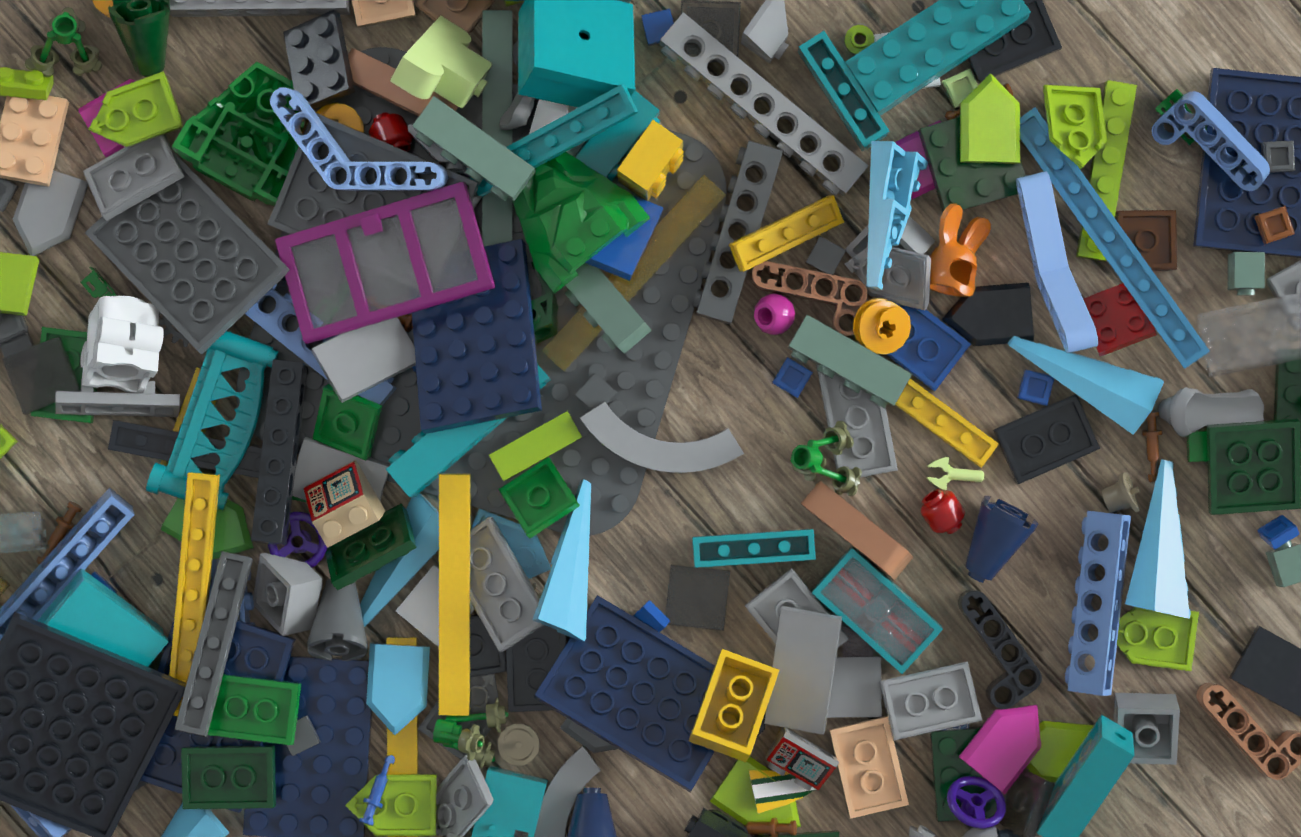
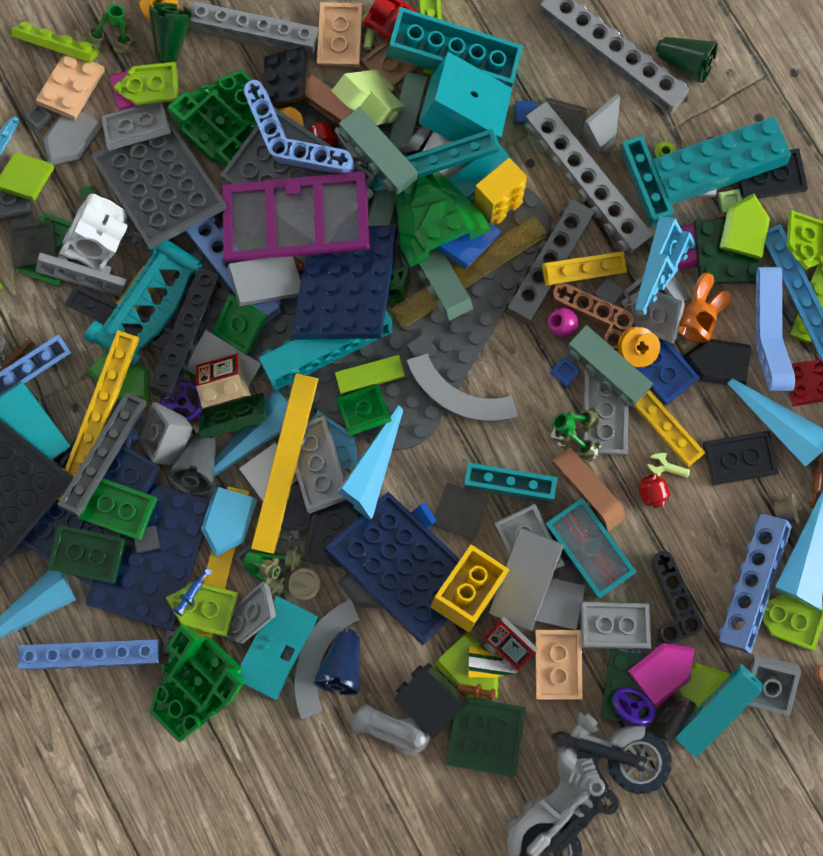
camera: 15 degrees right, 10 degrees down
dark blue cone [965,495,1038,583] -> none
blue tile [1017,369,1054,406] -> none

